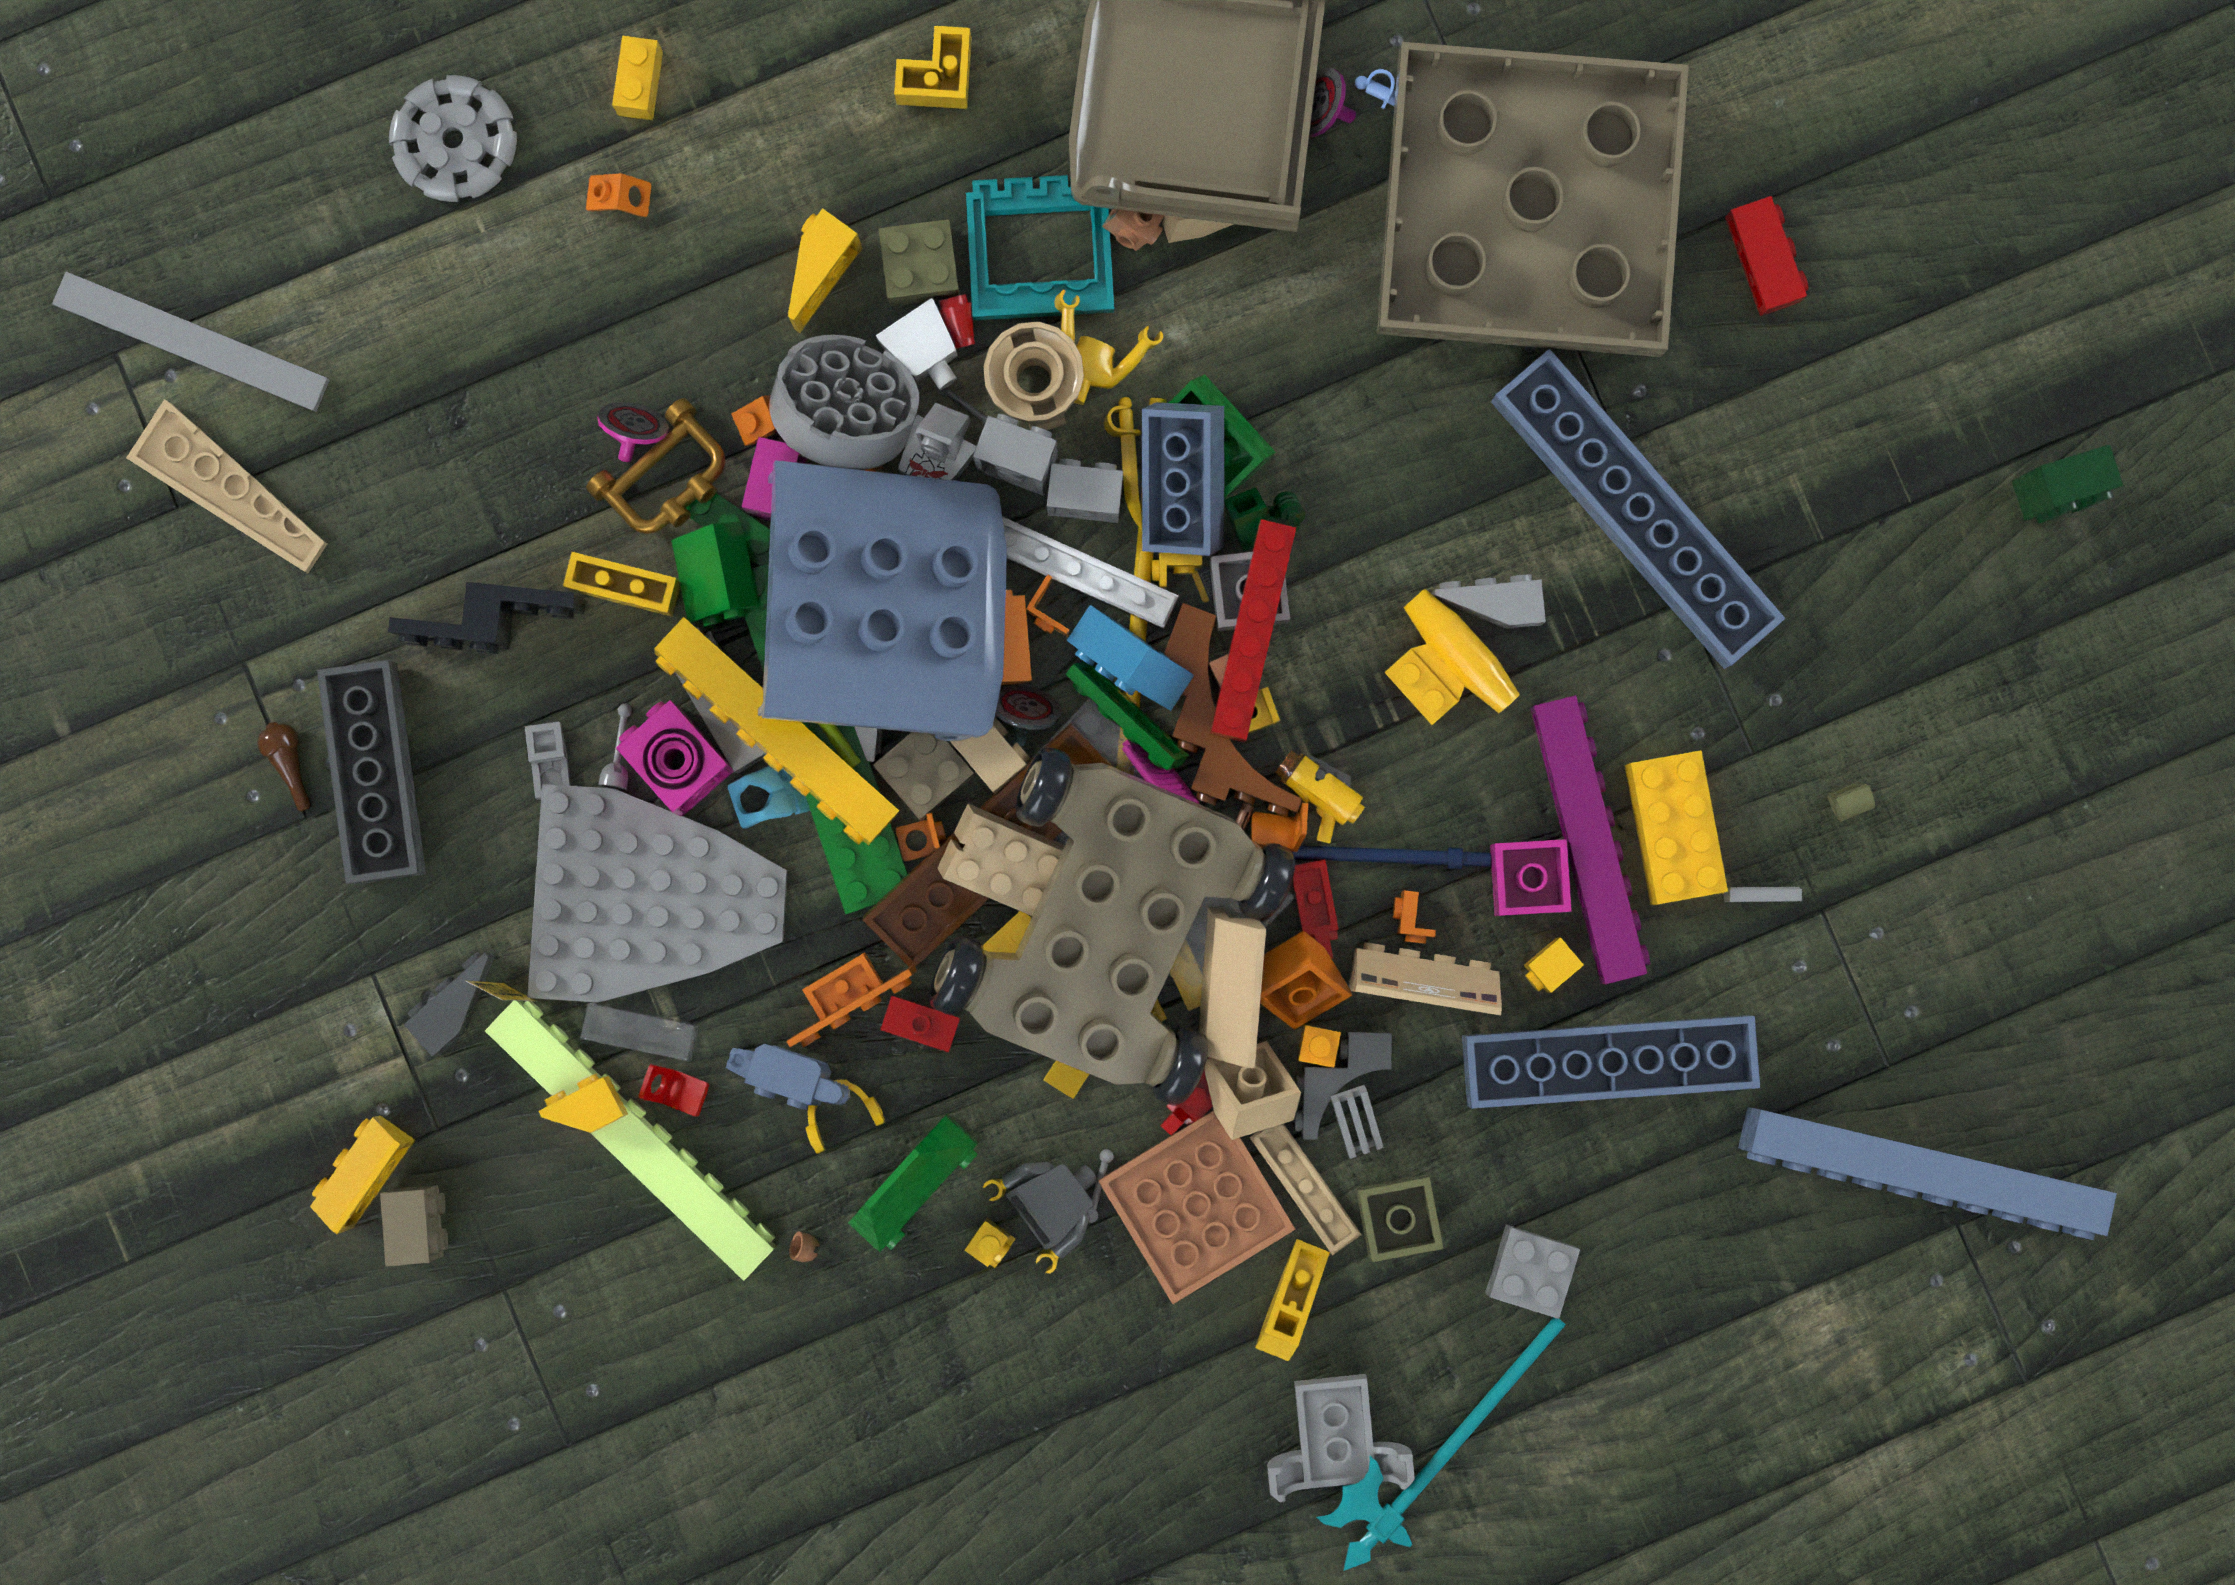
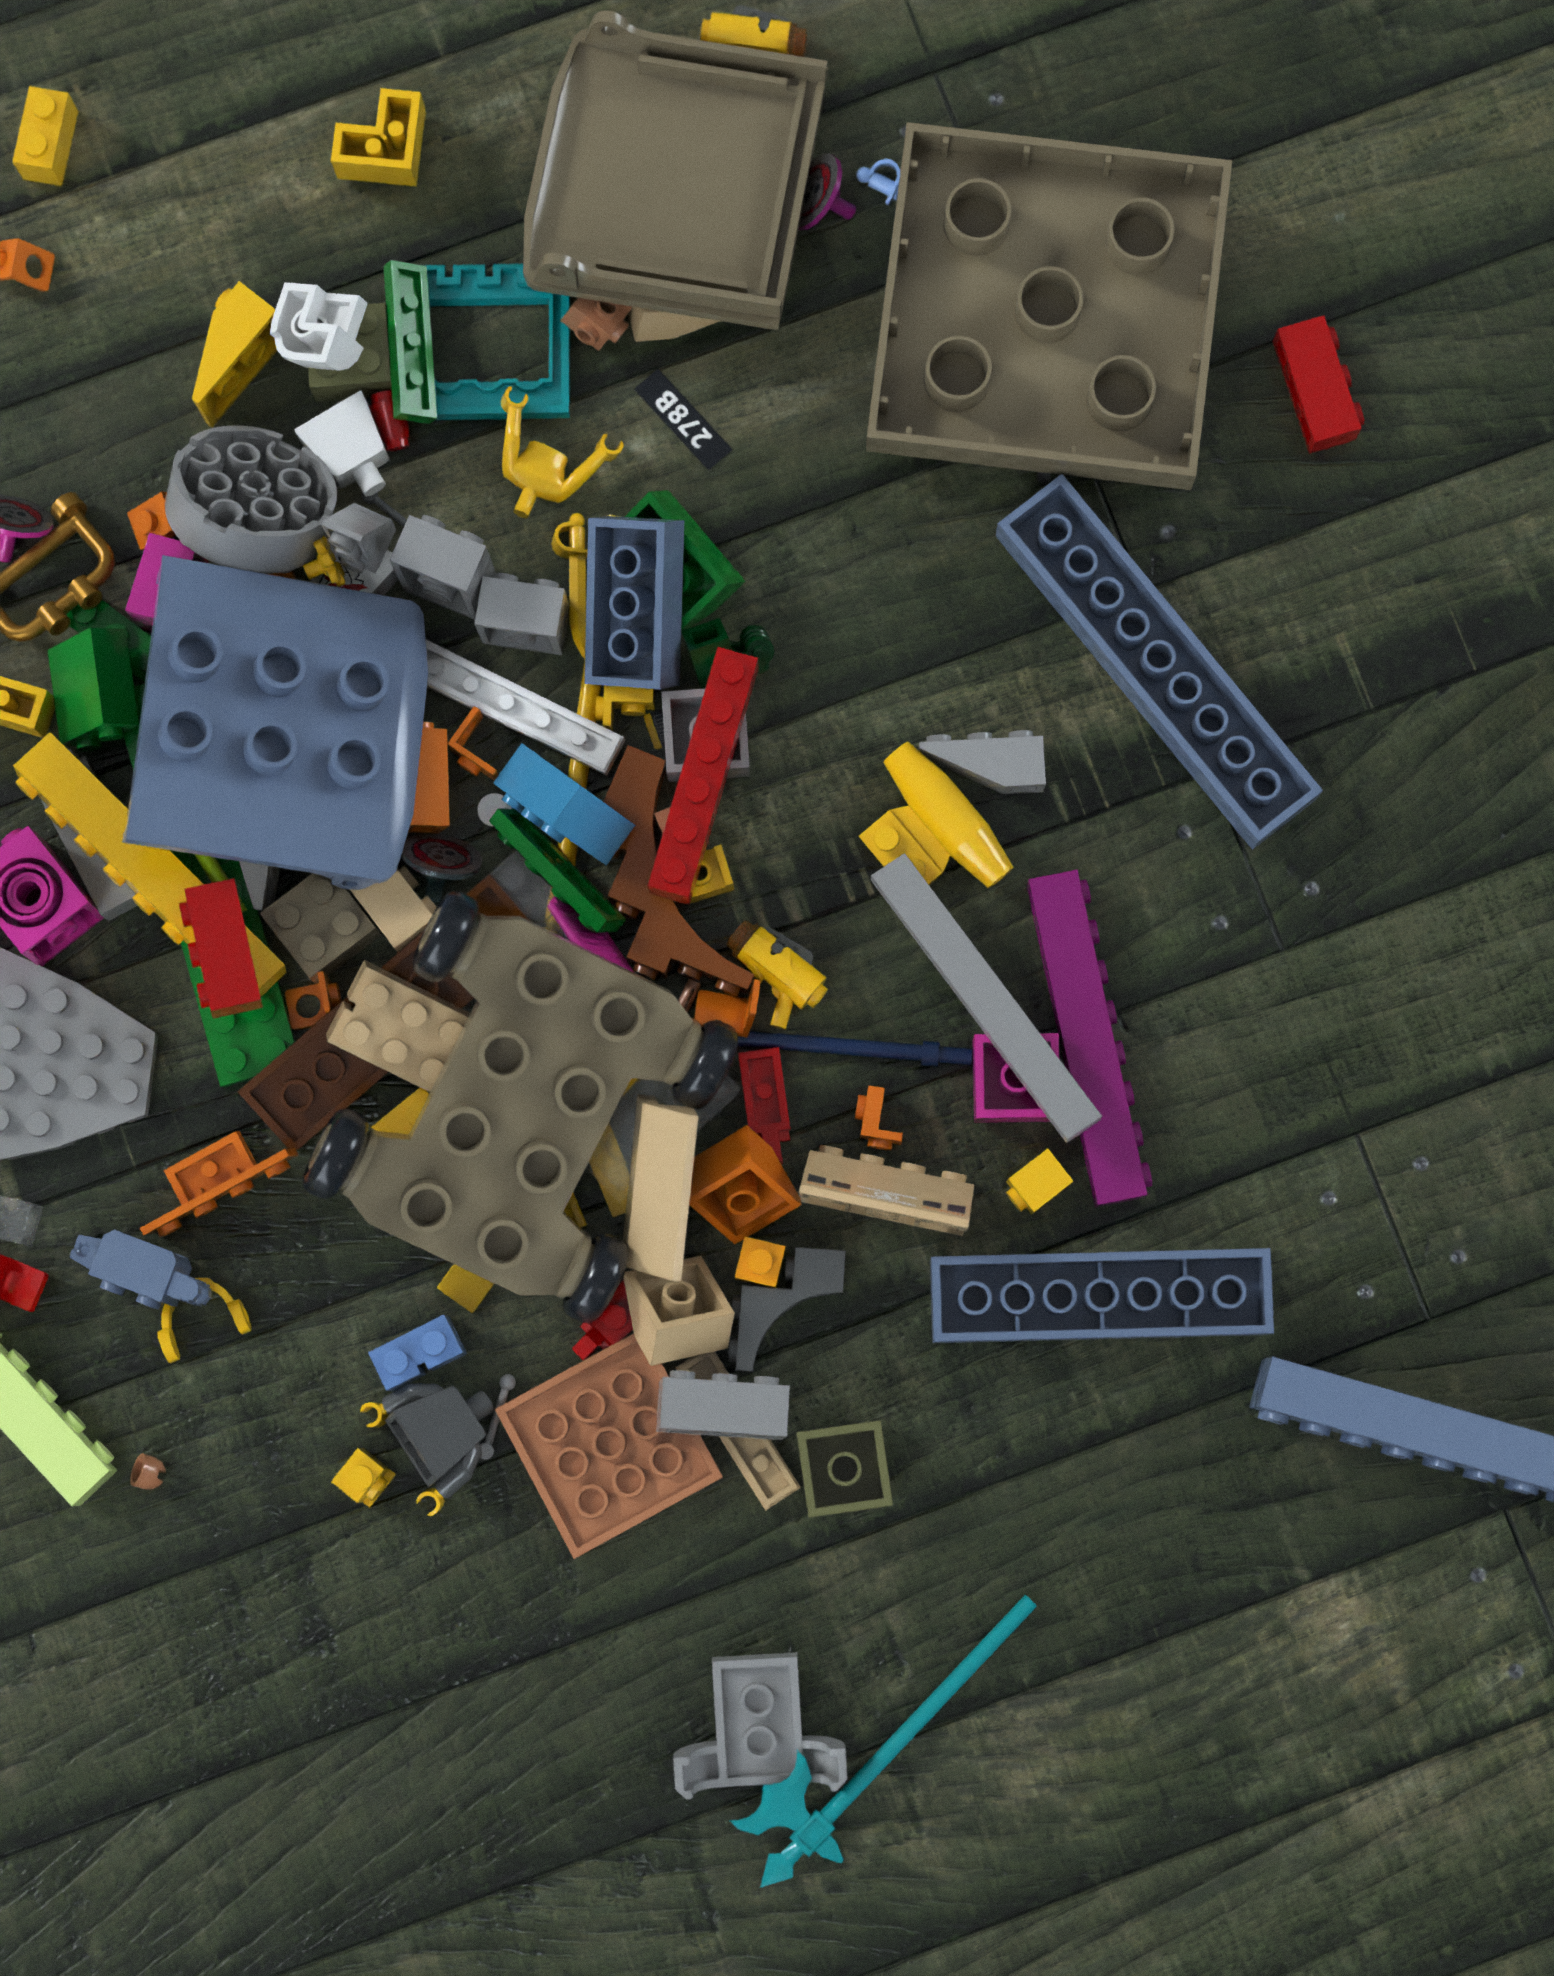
camera: 10 degrees right, 5 degrees down
medium azure piece [728,766,810,829] -> none
green wedge [848,1114,978,1252] -> none
red brick [880,996,960,1052] -> none
tan piece [983,322,1084,430] -> none
yellow slope [1255,1239,1330,1361] -> none
light grey tile [1330,1085,1384,1159] -> none
light grey brick [1485,1225,1580,1319] -> none
yellow brick [1624,750,1728,905] -> none
light grey tile [1723,887,1802,902] -> none
olive brick [1827,782,1875,822] -> none
none -> red brick [179,878,263,1018]
none -> white brick [270,283,368,371]
none -> yellow plant [303,536,345,587]
none -> medium blue piece [368,1315,467,1392]
none -> green plate [383,260,437,424]
none -> white sticker [478,793,511,827]
none -> black sticker [634,369,733,471]
none -> light grey brick [656,1370,790,1440]
none -> light grey tile [871,853,1102,1143]

